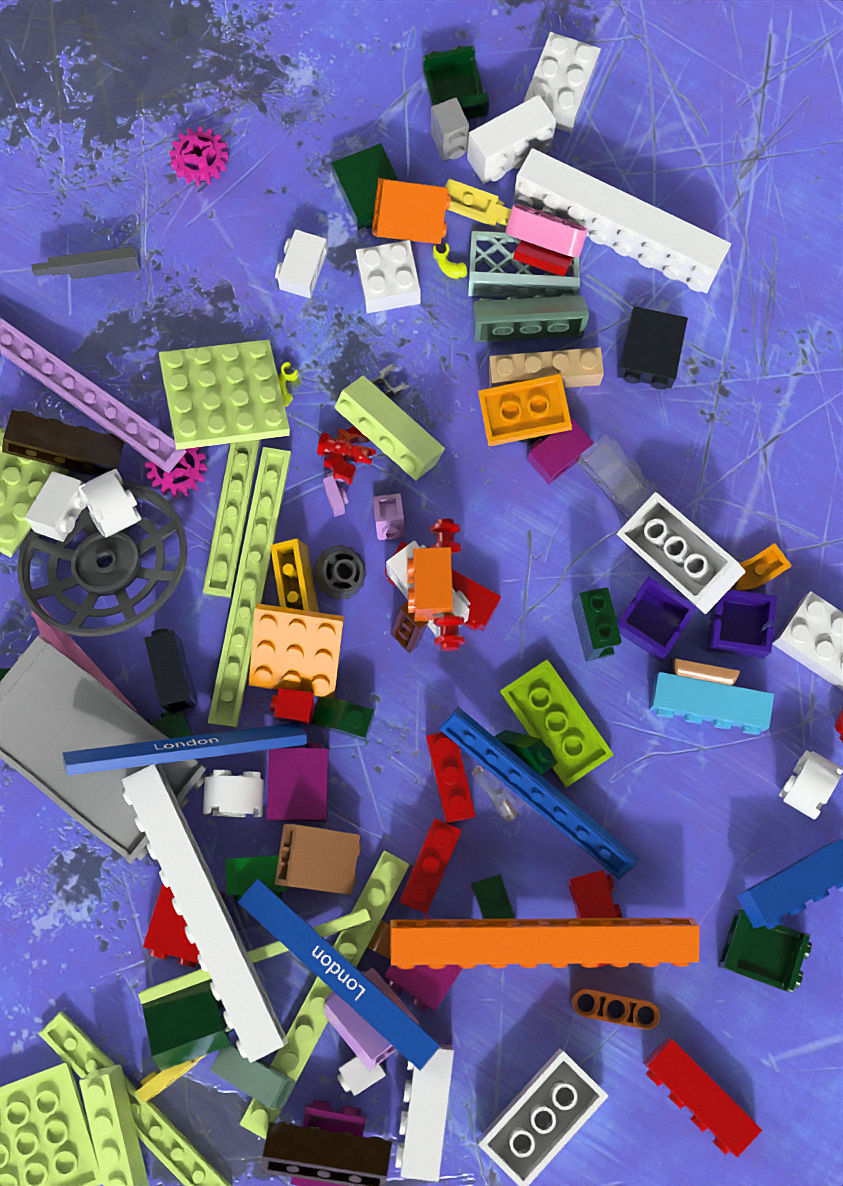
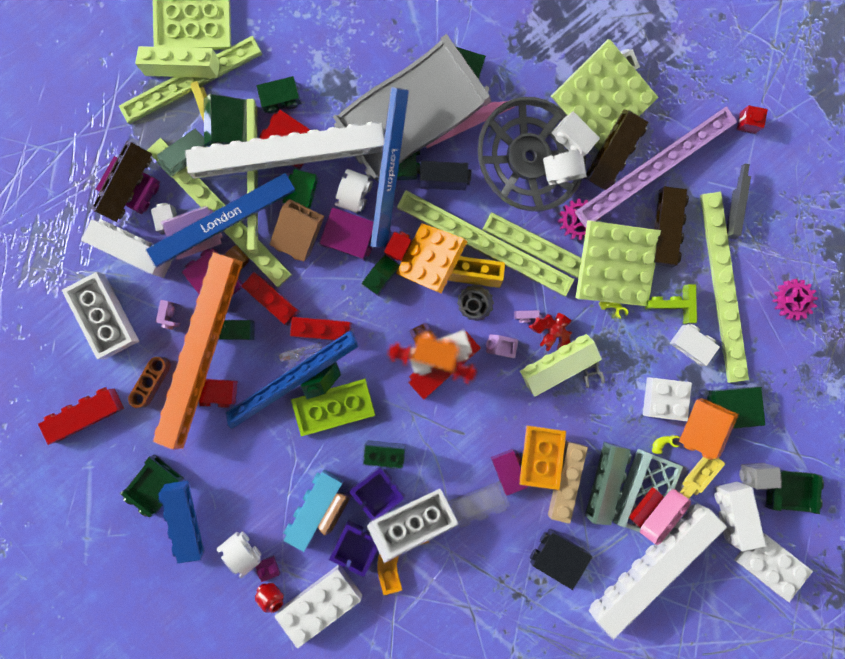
camera: 105 degrees right, 10 degrees up
none -> lavender bracket [156,300,180,330]
none -> dark green brick [256,76,302,114]
none -> magenta tile [256,555,281,582]
none -> lime bracket [645,284,697,324]
none -> dark brown brick [654,186,689,267]
none -> yellowish green plate [700,192,749,383]

